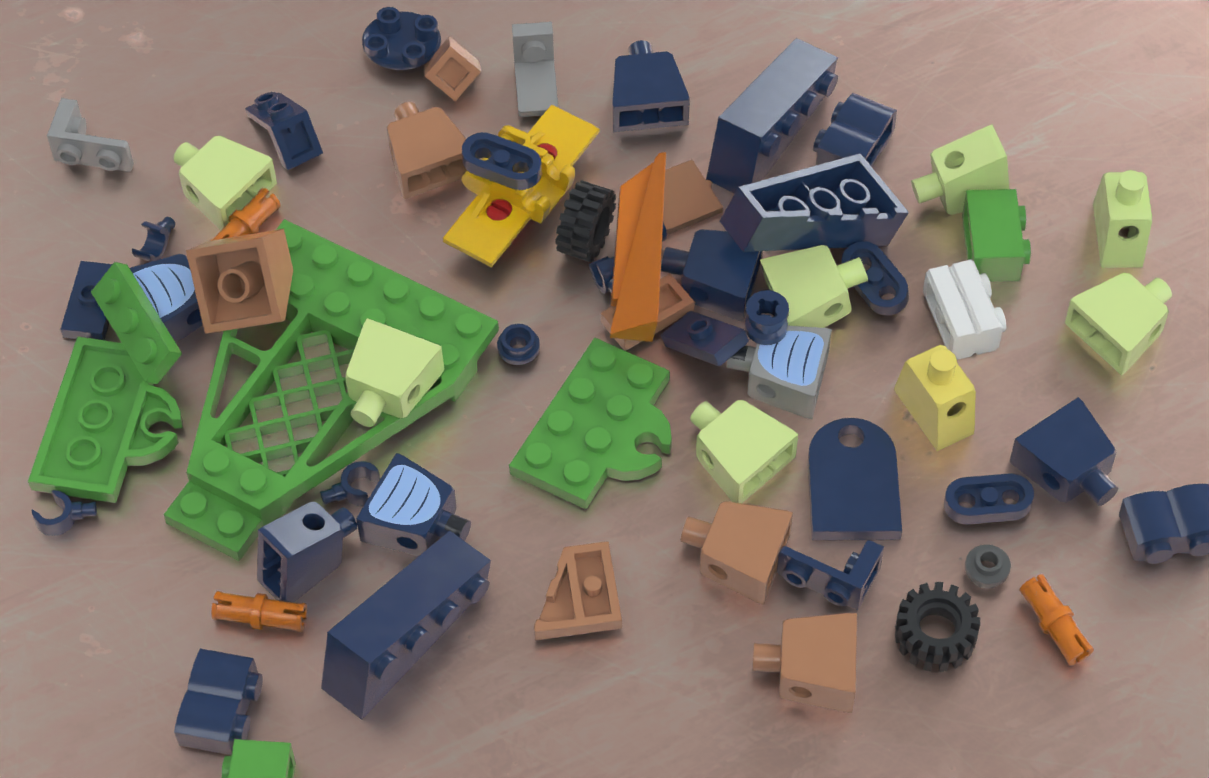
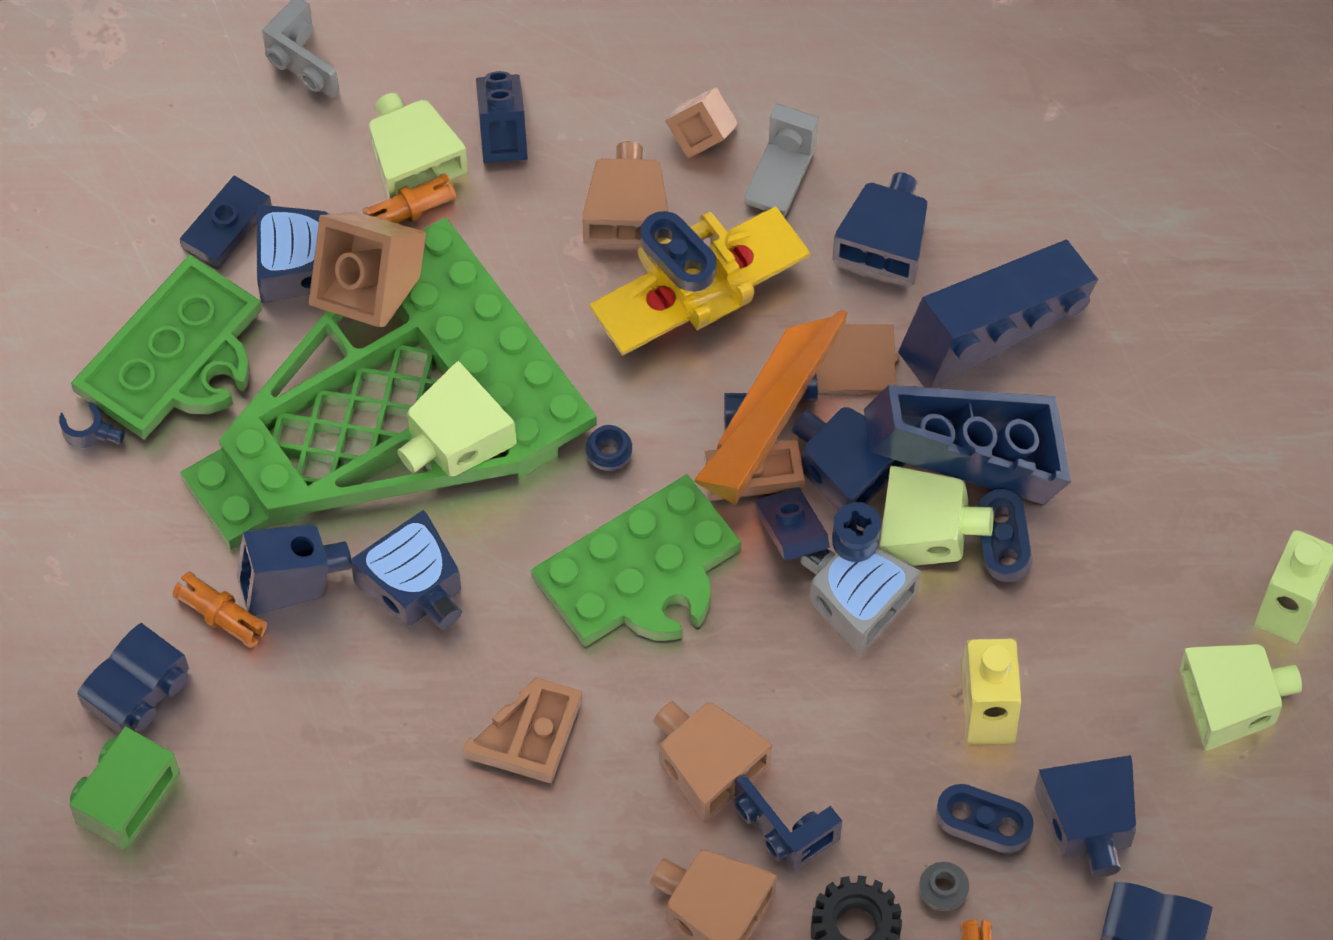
camera: 25 degrees right, 5 degrees up
bright green plate [91,262,182,384] -> none
dark blue piece [132,217,175,262] -> none
dark blue piece [320,461,380,506] -> none
dark blue wedge [321,531,491,720] -> none
dark blue dish [362,7,441,70] -> none
black tyre [555,180,616,262] -> none
yellowish green torso [690,400,798,504] -> none
dark blue tile [808,418,902,541] -> none
dark blue brick [813,93,897,167] -> none
yellowish green torso [911,124,1009,215] -> none
white brick [923,259,1006,360] -> none
bright green brick [962,189,1031,282] -> none

